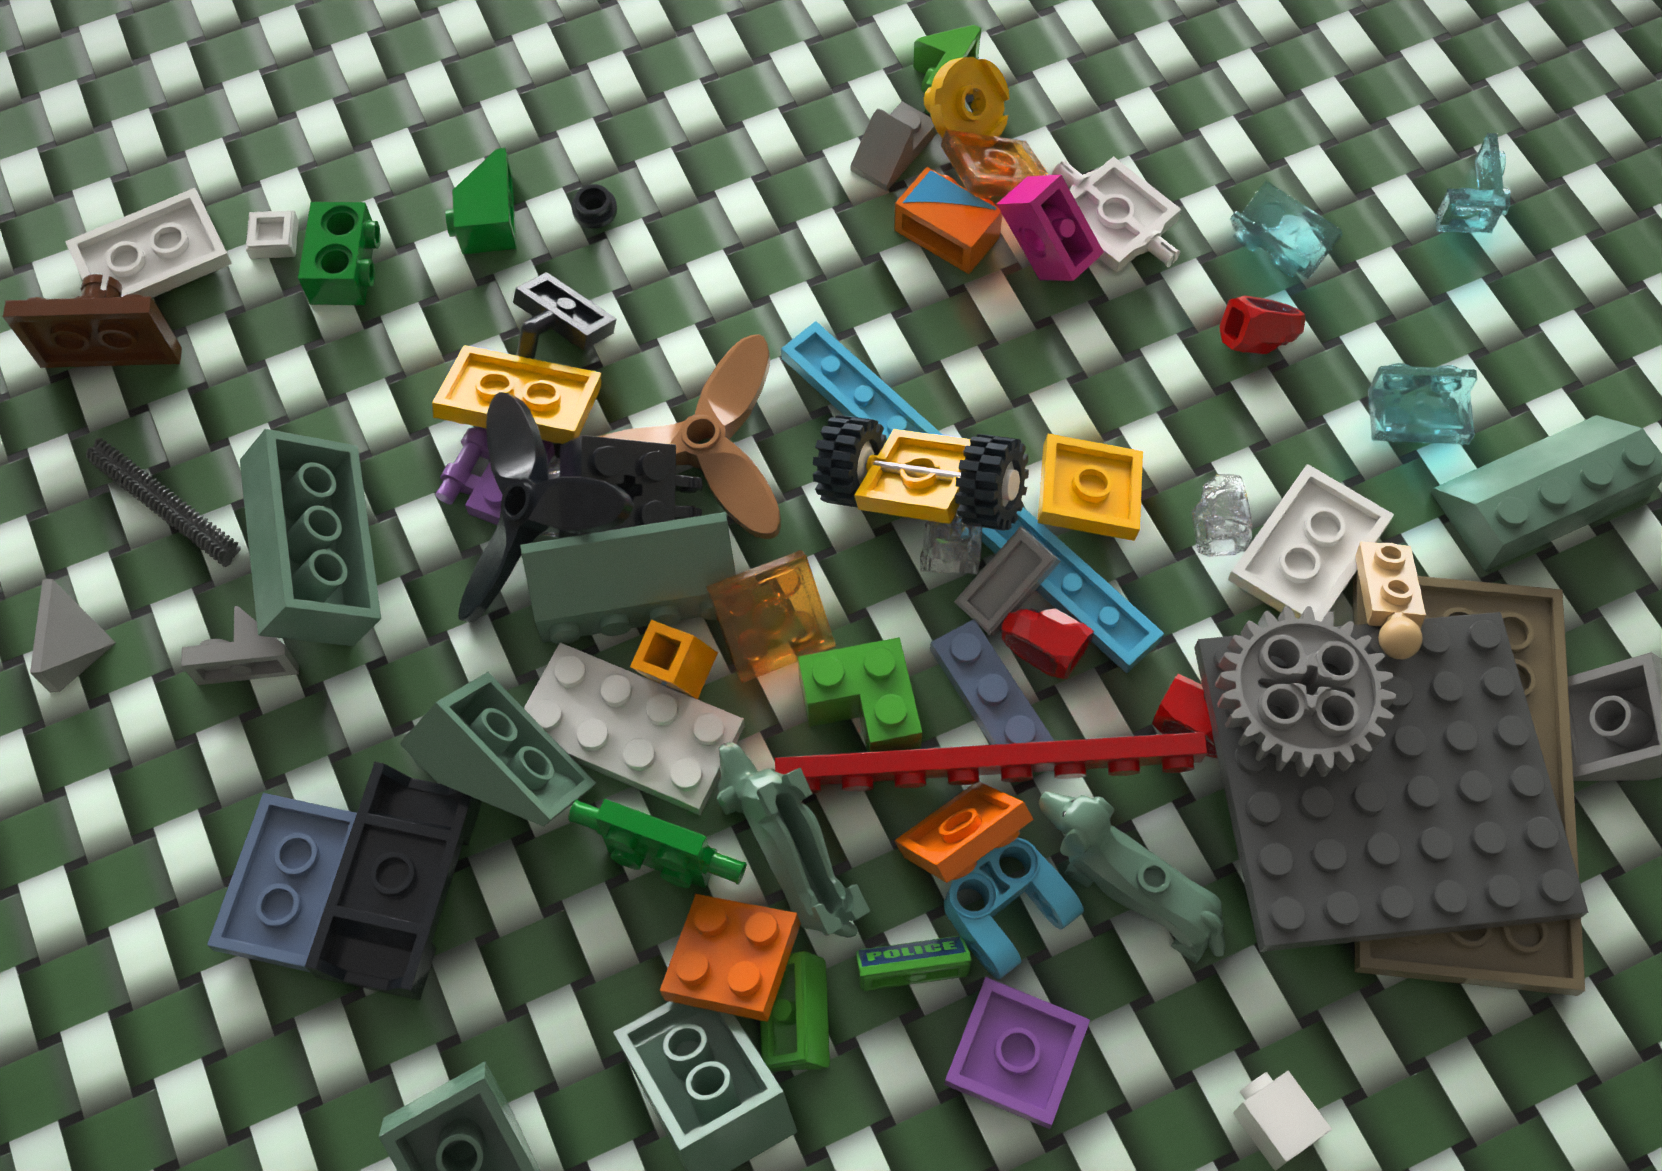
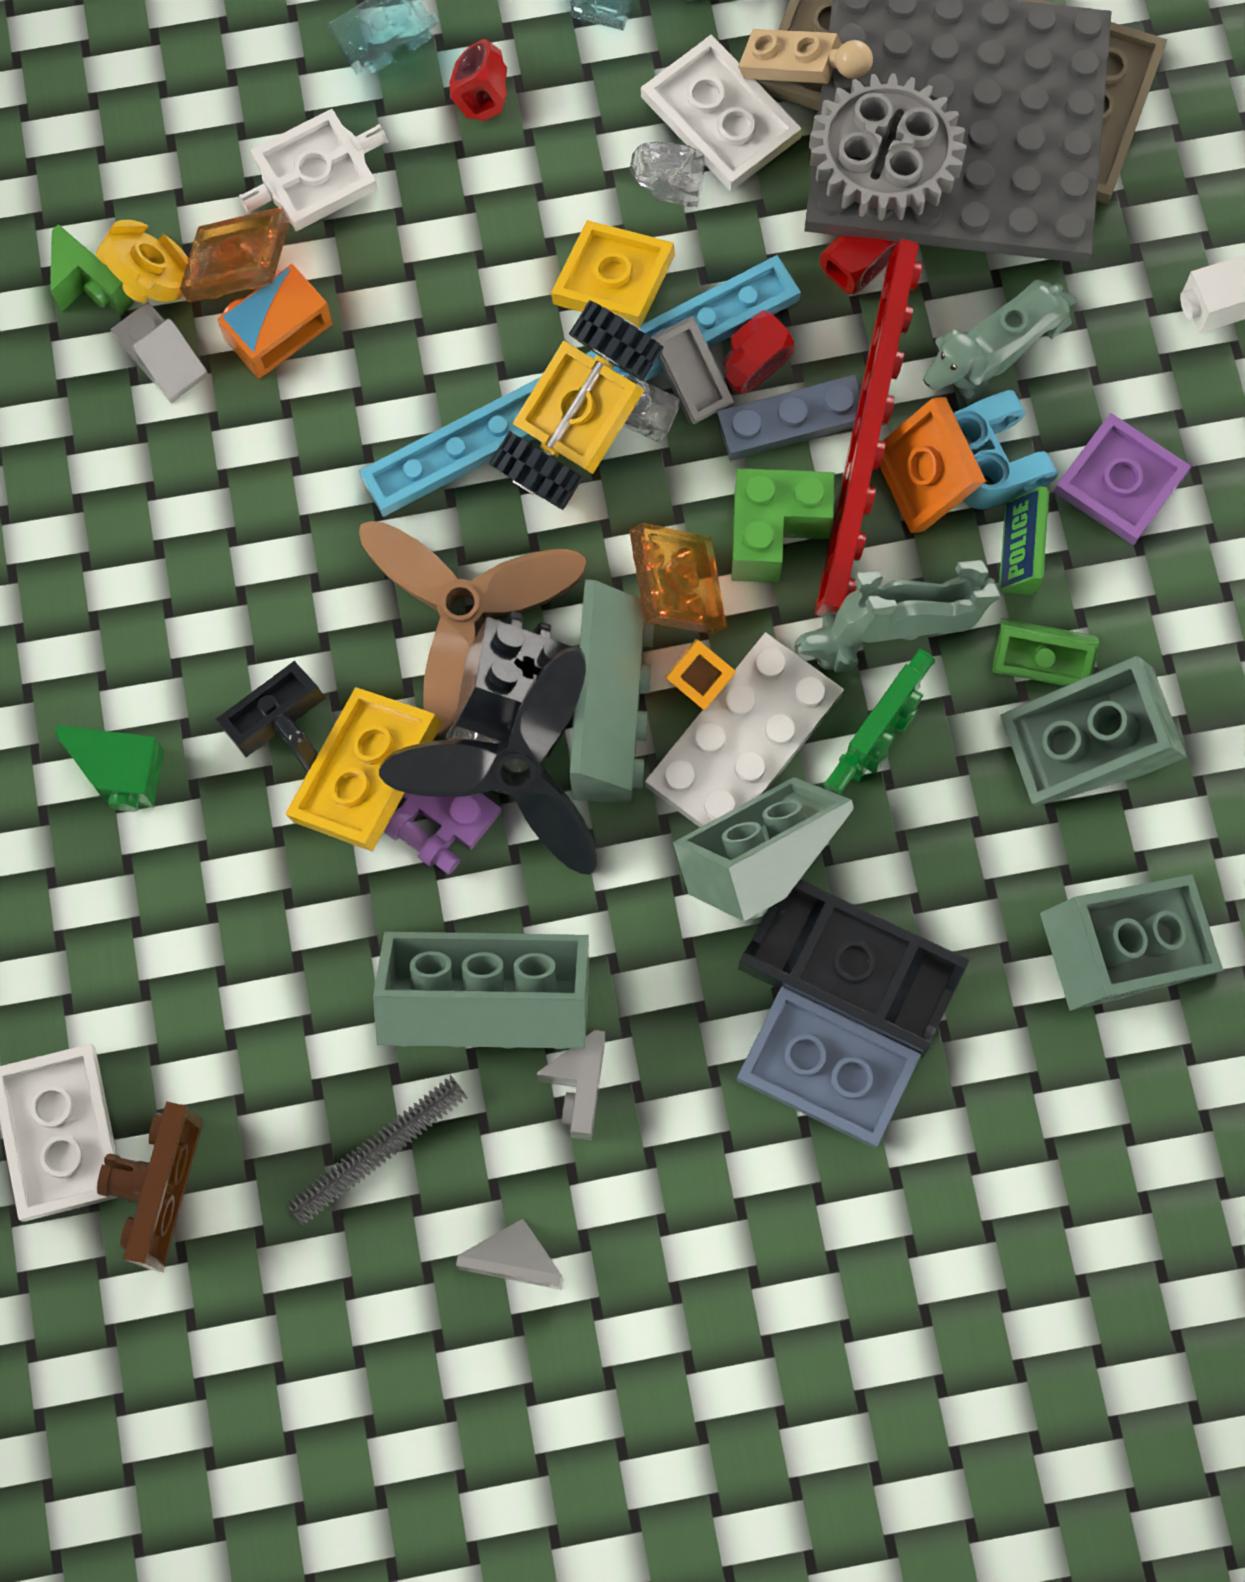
camera: 75 degrees left, 10 degrees up
white tile [246,210,299,259] -> none
green brick [298,202,381,305] -> none
black plate [571,184,617,228] -> none
orange plate [659,894,801,1022] -> none
dark pink brick [997,175,1104,281] -> none

